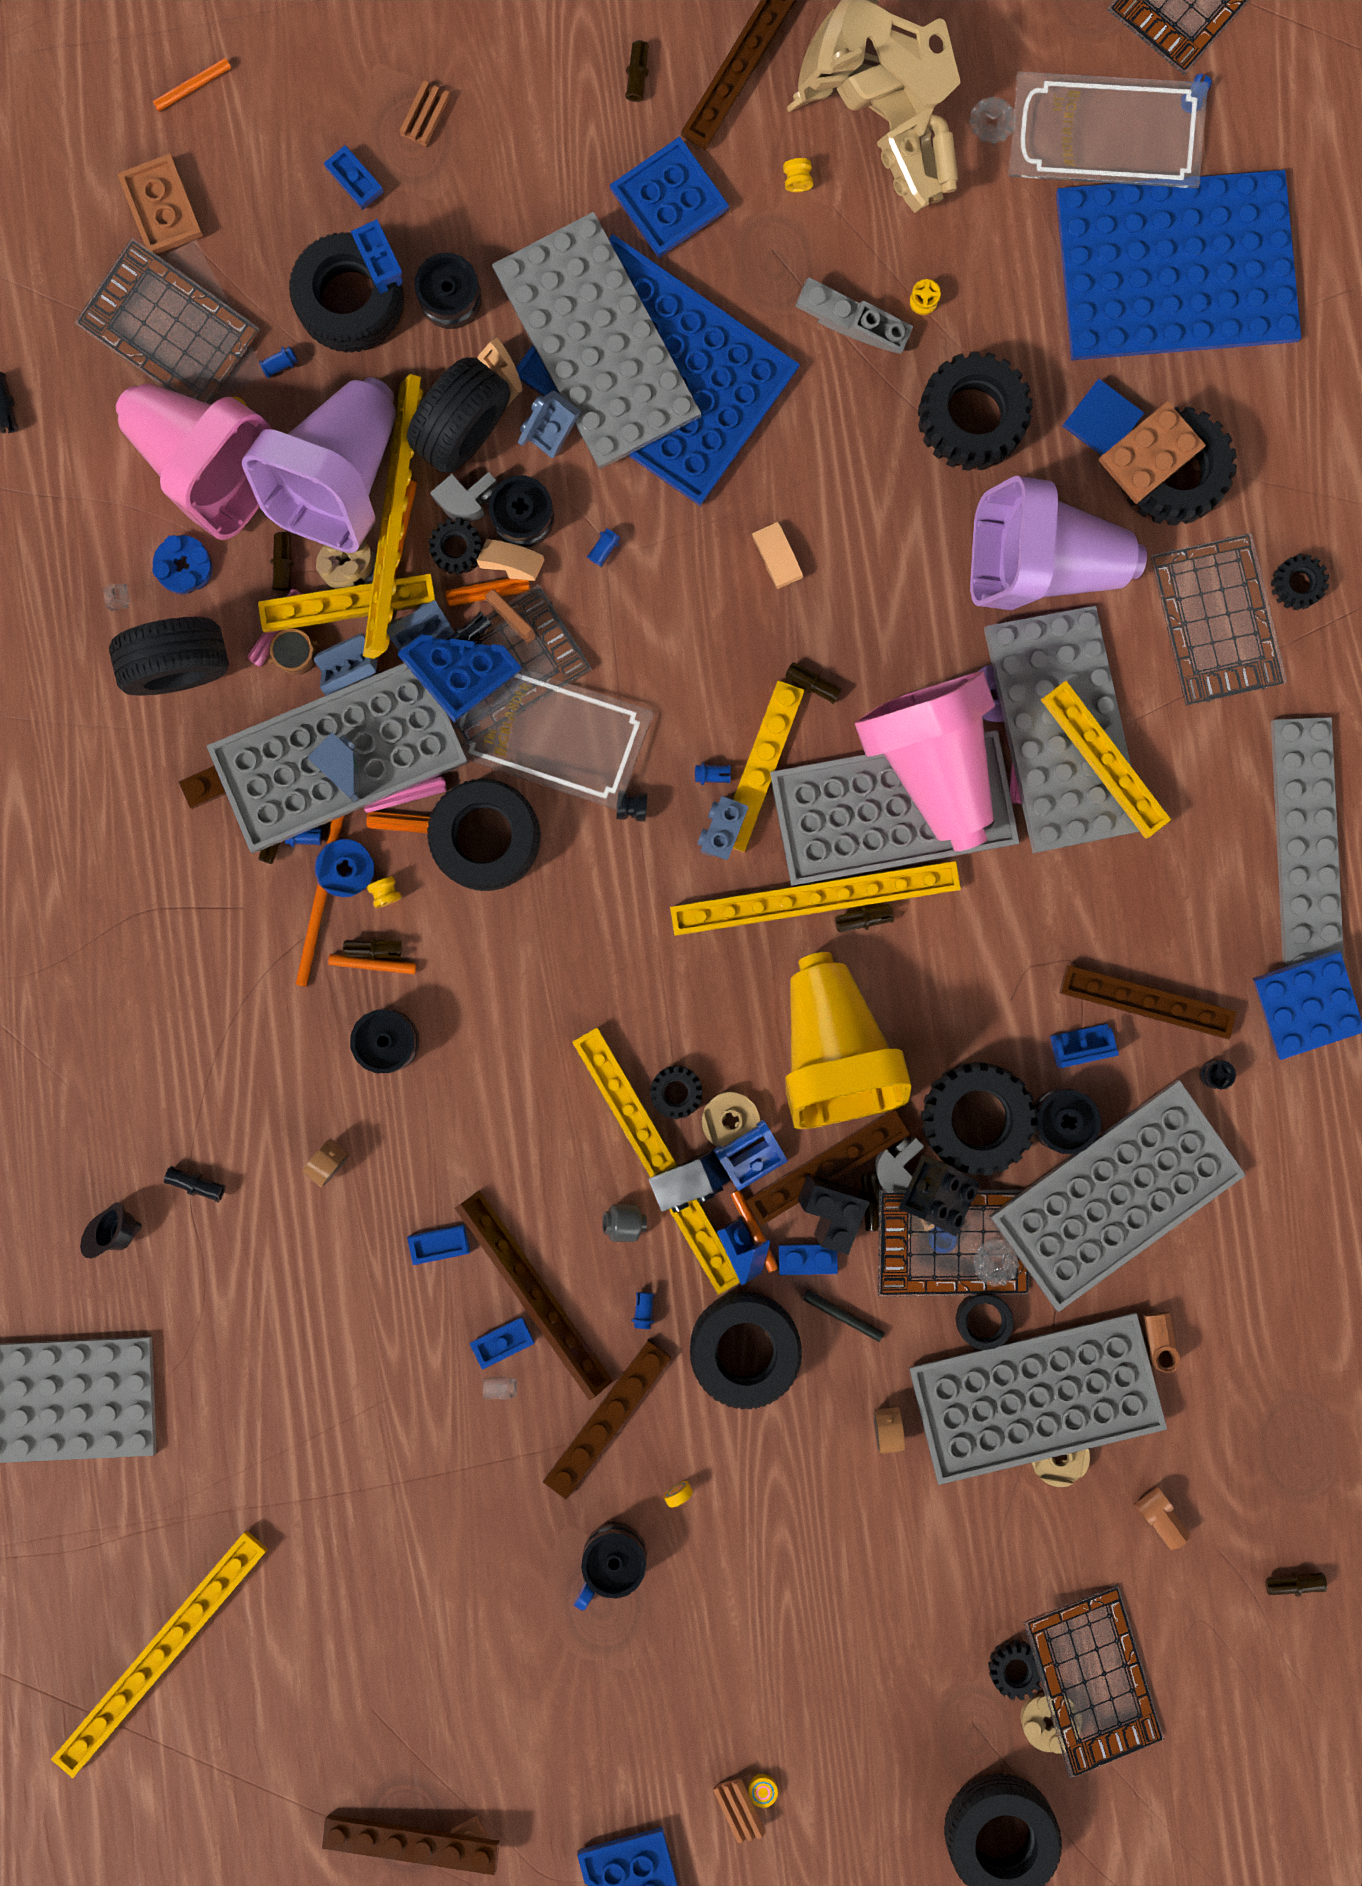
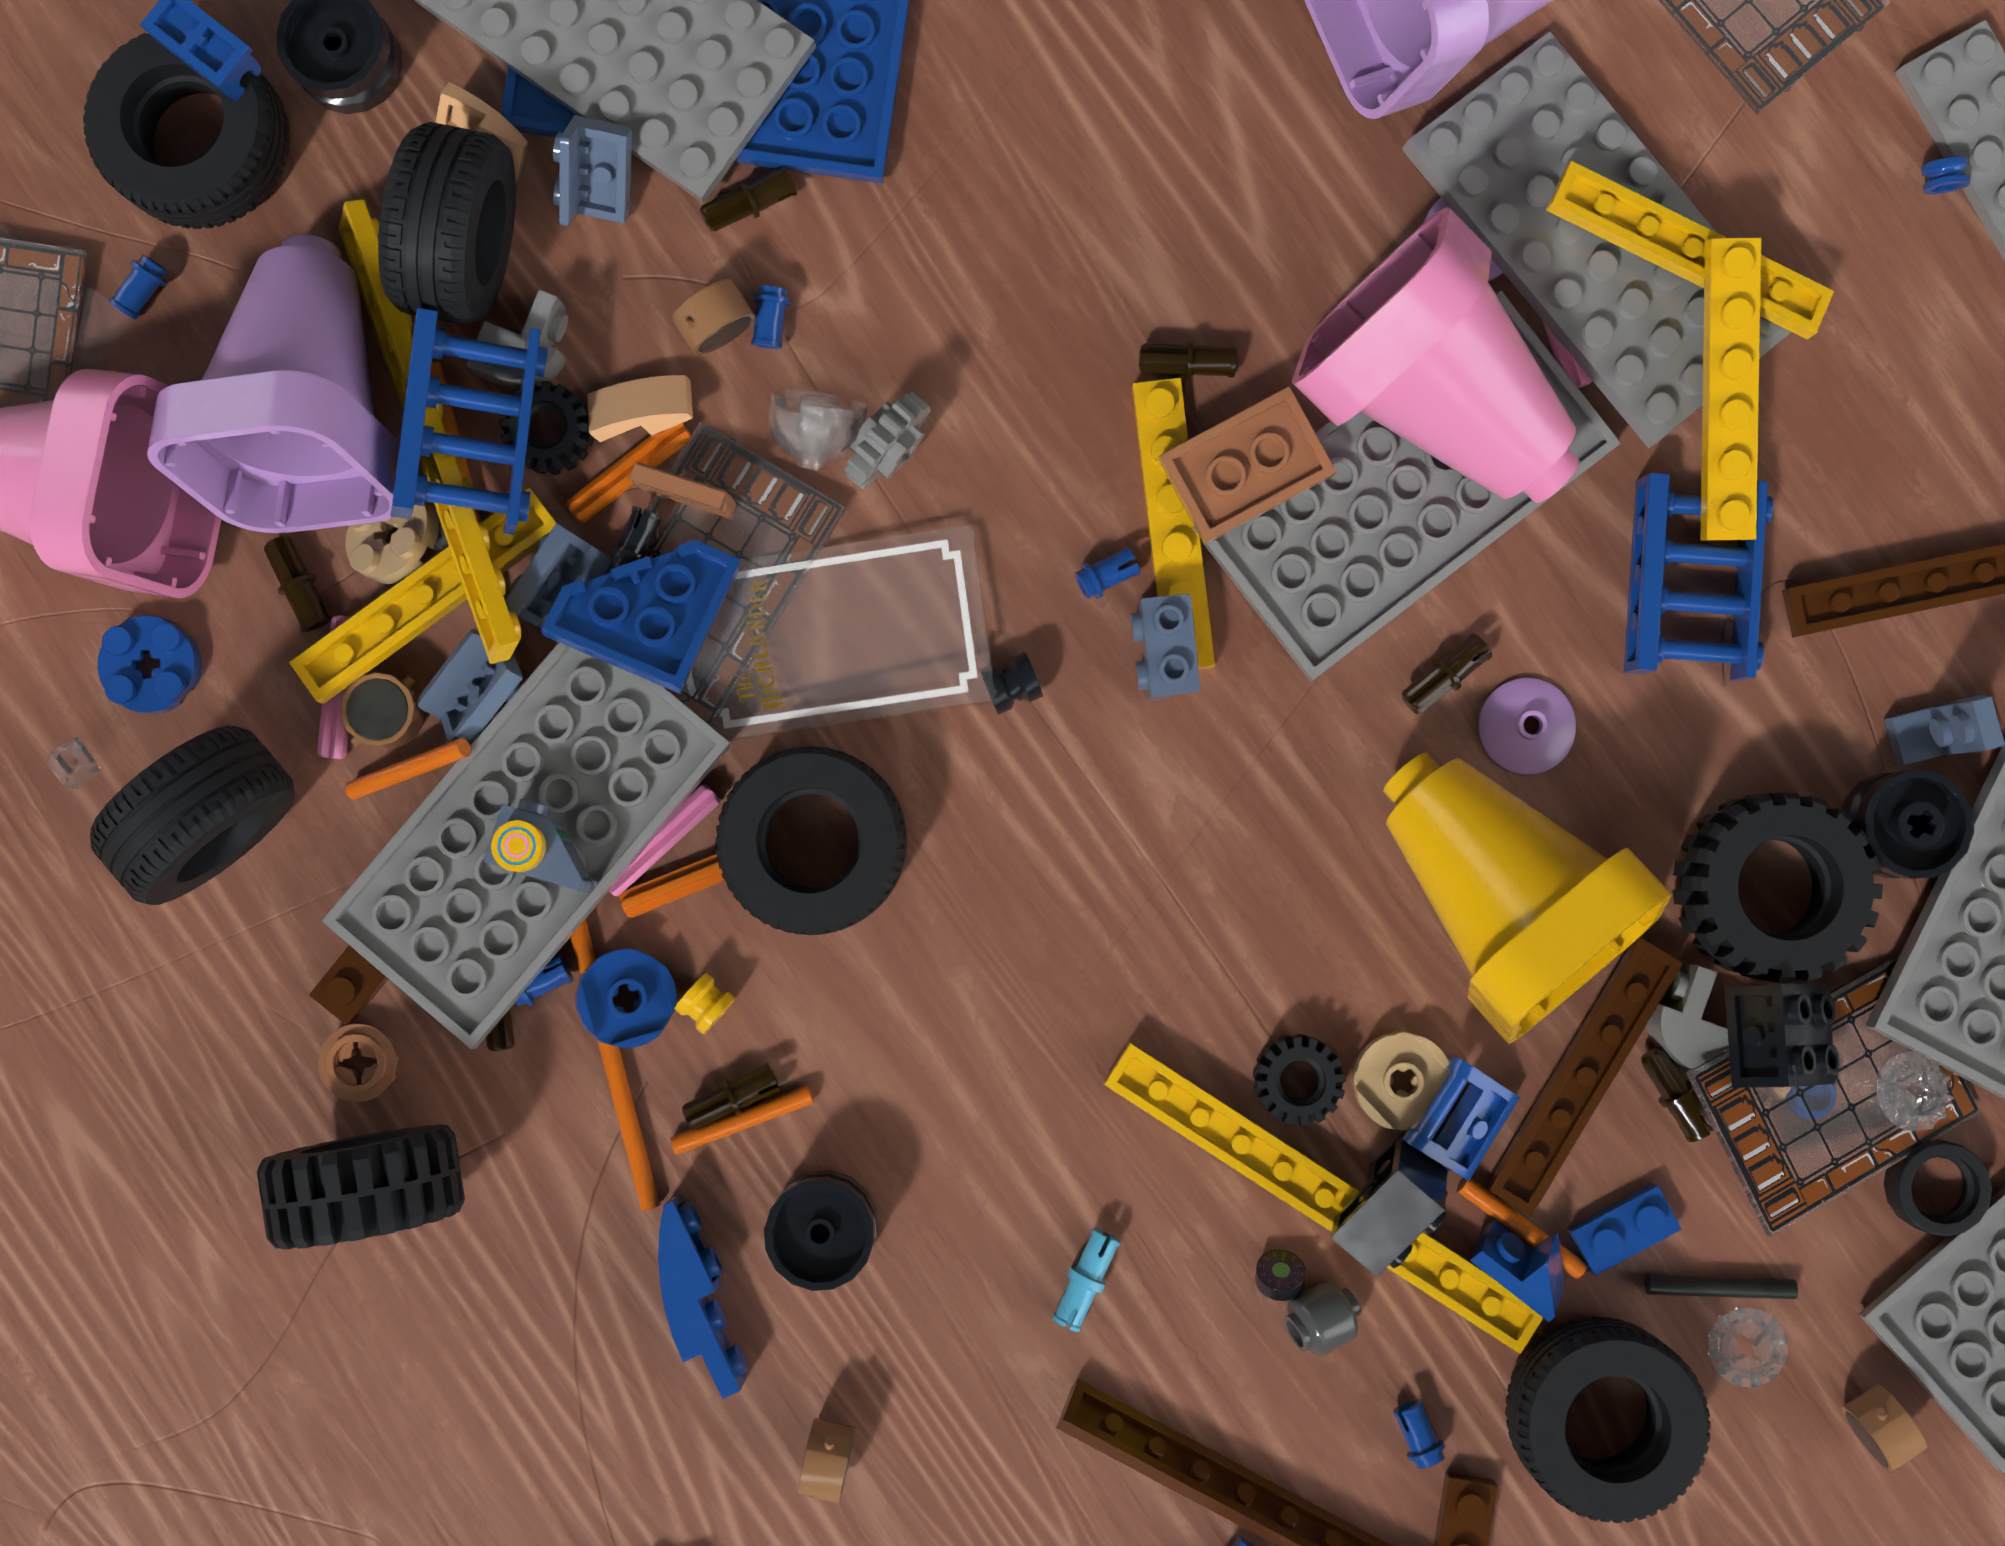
camera: 20 degrees left, 0 degrees up
blue tile [407,1224,471,1265] -> none
black wheel [489,475,555,547] -> none
yellow plate [670,861,961,936] -> none
light nougat slope [752,522,803,589] -> none
black brick [798,1174,869,1255] -> none
blue hinge [1050,1024,1119,1068] -> none
none -> black tyre [257,1124,465,1249]
none -> nougat gear [318,1023,399,1102]
none -> orange bar [345,738,471,800]
none -> blue fence [390,308,548,535]
none -> yellow tile [491,820,546,872]
none -> blue slope [658,1194,748,1399]
none -> medium nougat piece [672,279,756,356]
none -> dark brown axle [700,166,797,232]
none -> clear cylinder [769,389,867,470]
none -> light grey gear [844,392,931,489]
none -> medium azure pin [1052,1228,1121,1332]
none -> nougat plate [1158,386,1337,545]
none -> black tile [1255,1249,1306,1301]
none -> lavender dish [1478,678,1576,775]
none -> blue fence [1624,473,1773,681]
none -> yellow plate [1700,238,1761,541]
none -> clear gear [1706,1306,1788,1387]
none -> sand blue bracket [1884,693,2005,766]
none -> blue bush [1921,157,1970,194]

